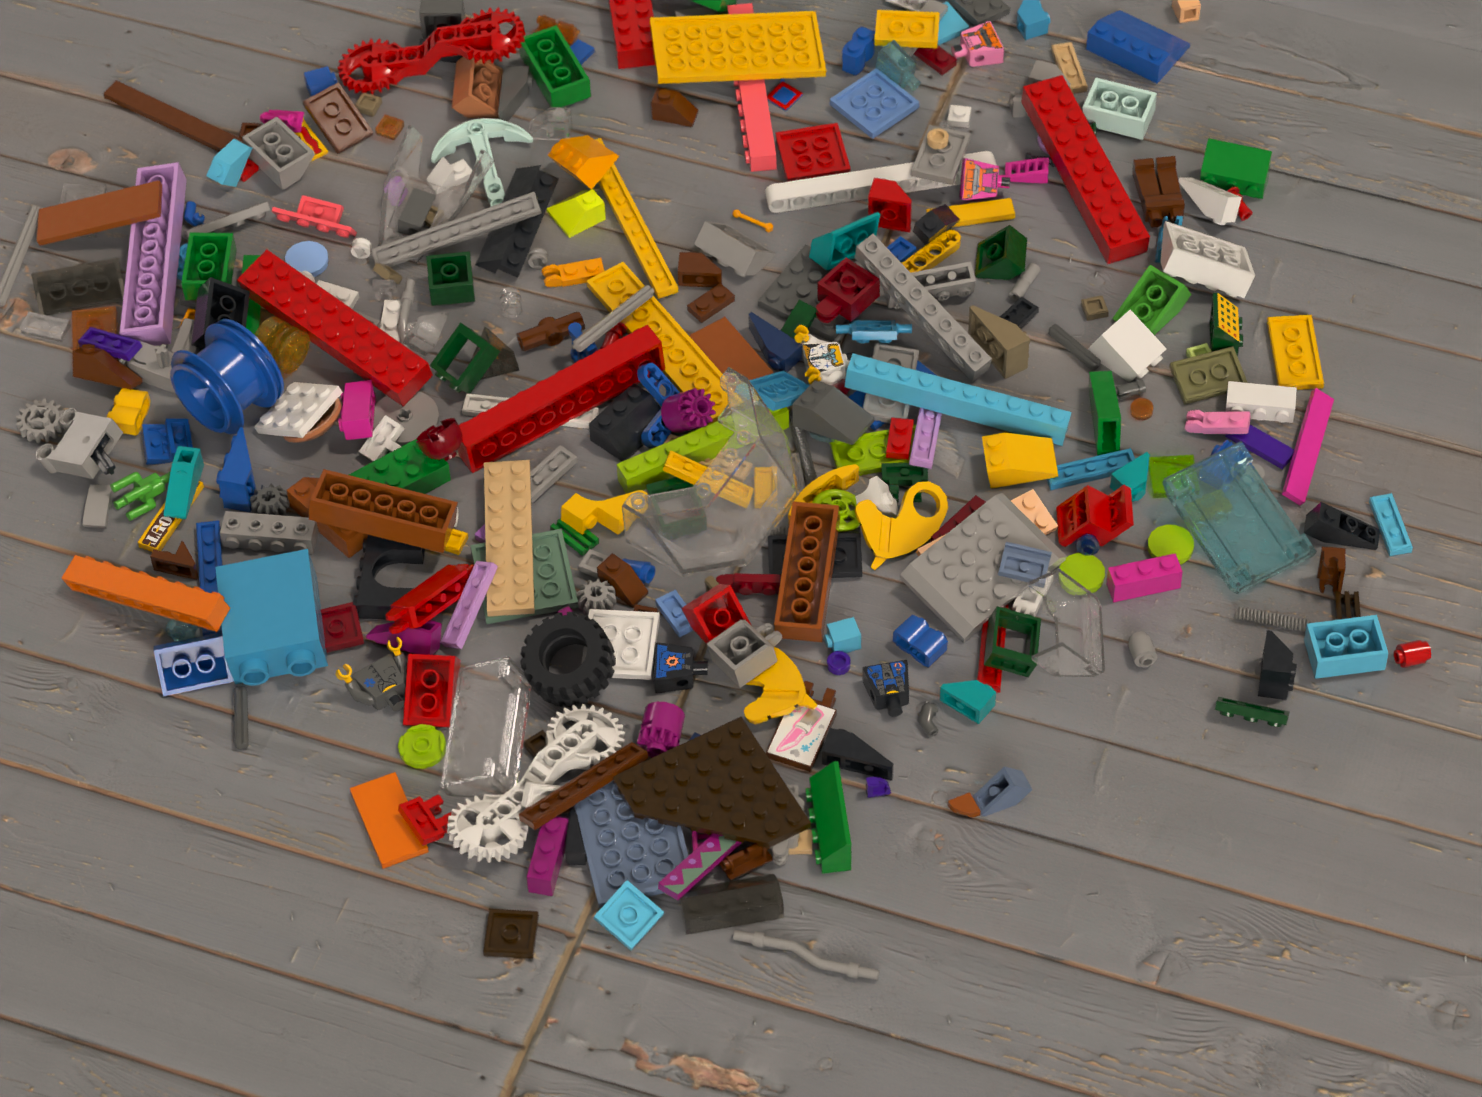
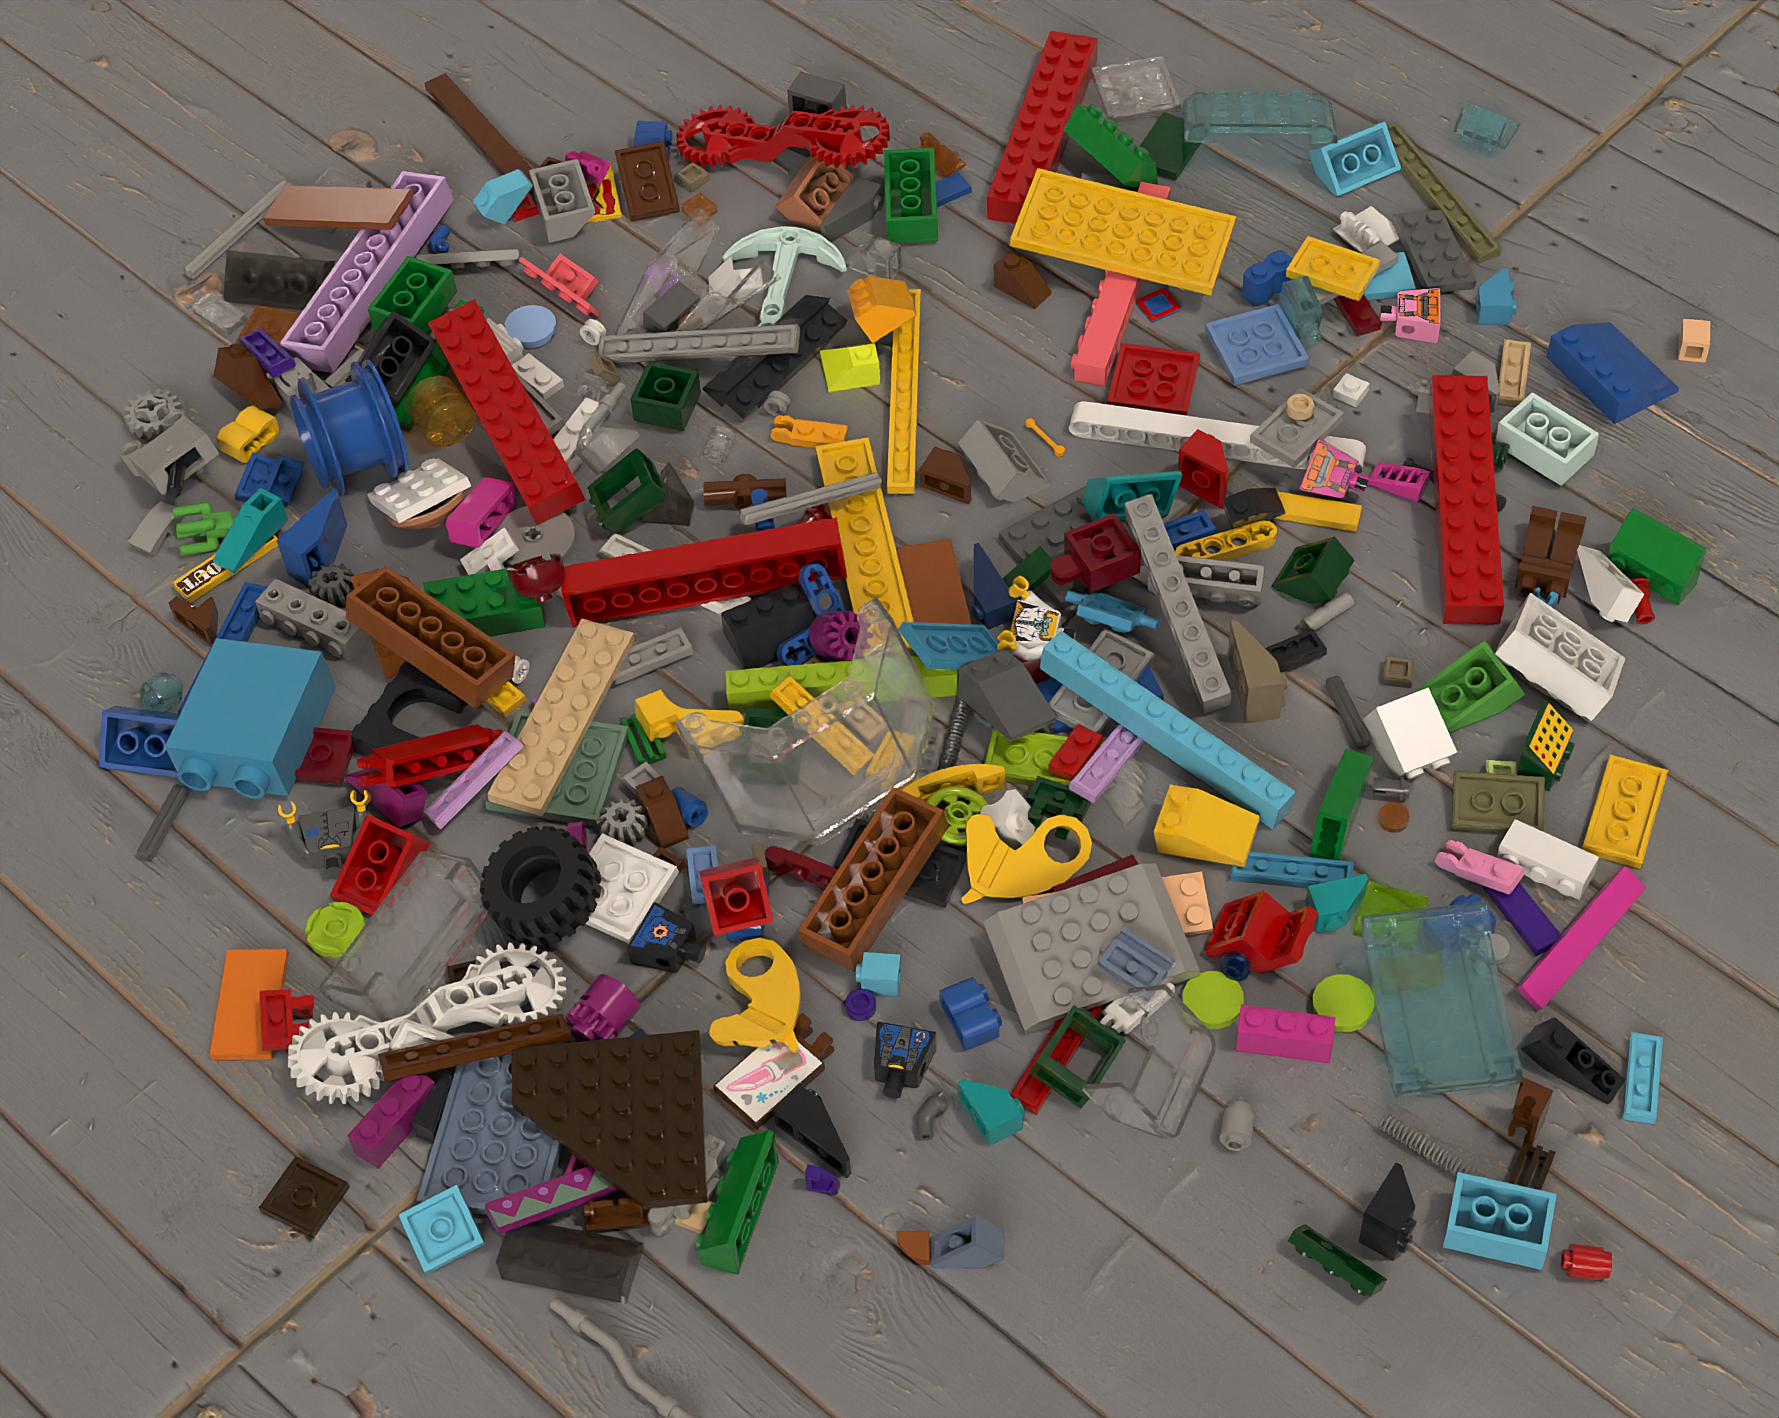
camera: 25 degrees right, 0 degrees up
orange brick [61,555,230,632] -> none
reddish brown plate [687,283,735,323] -> none
light grey hinge [707,620,783,688] -> none

